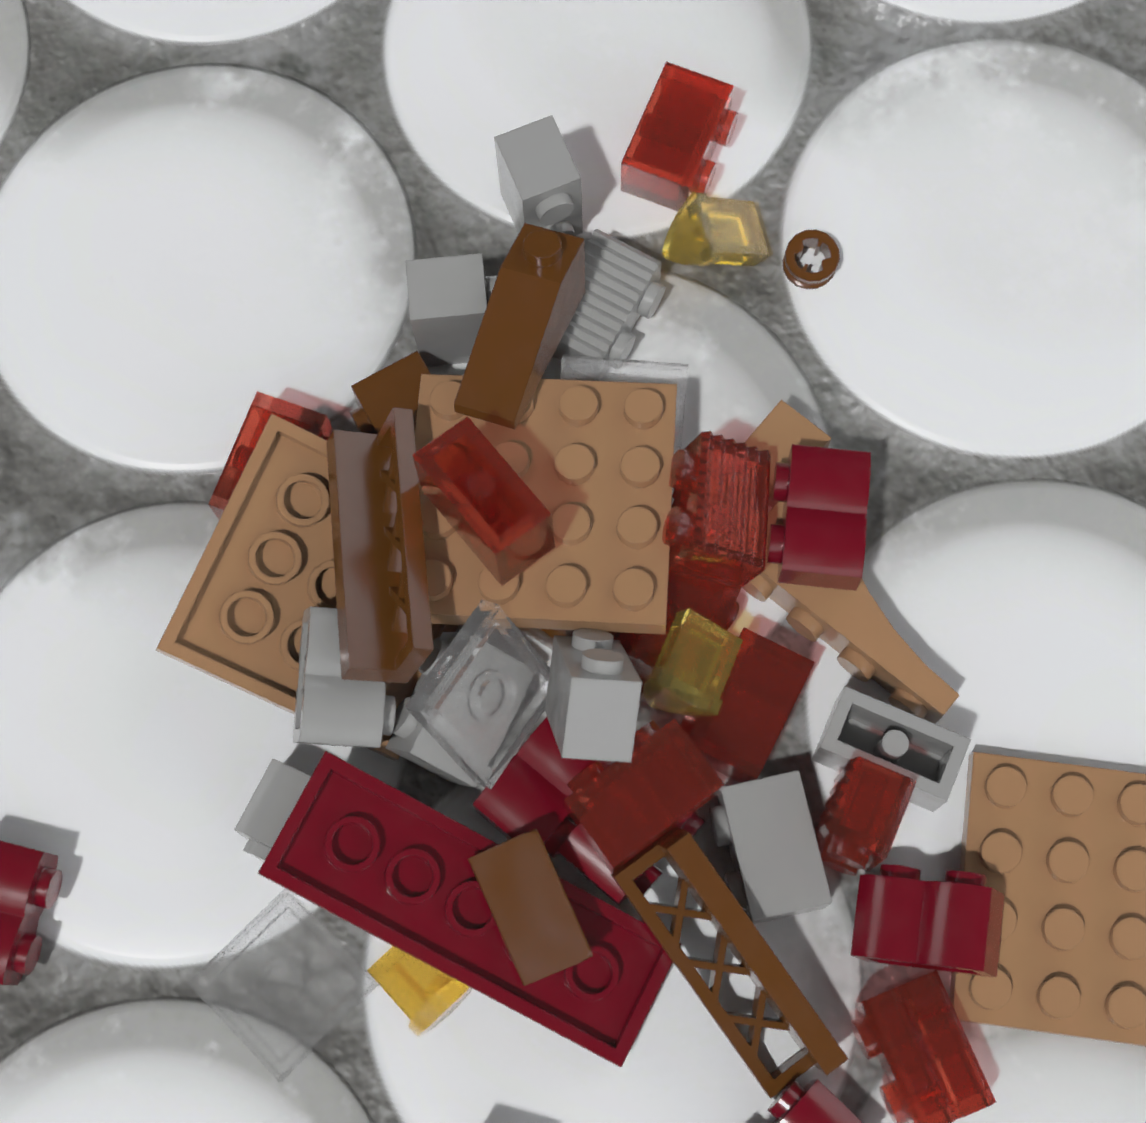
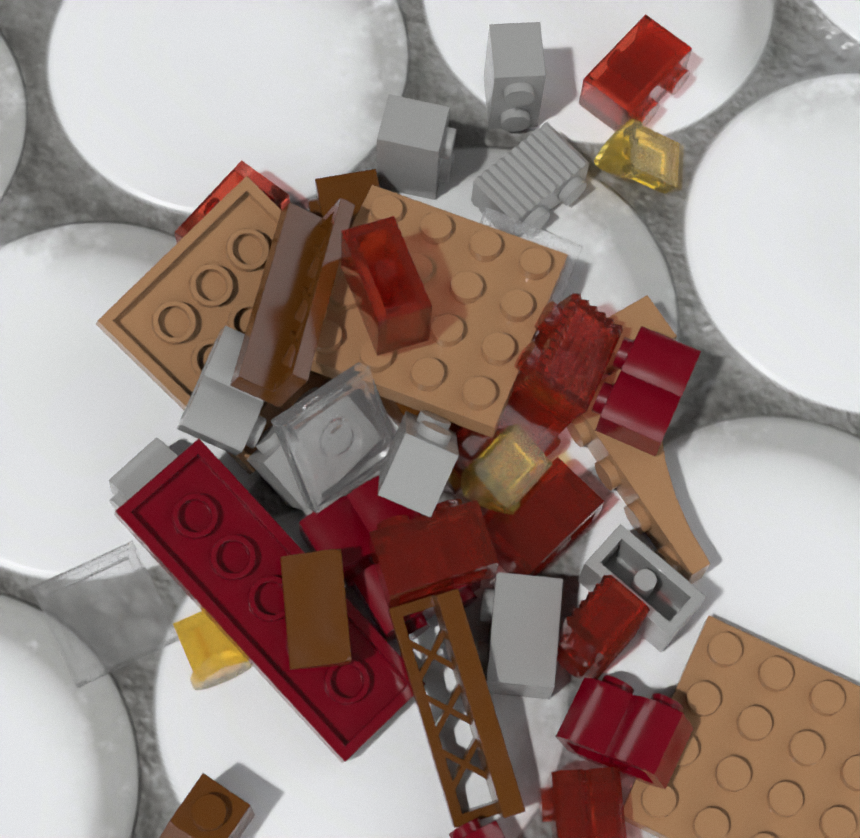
camera: 10 degrees right, 5 degrees down
reddish brown slope [454,223,585,429] -> none
reddish brown bush [782,230,840,289] -> none

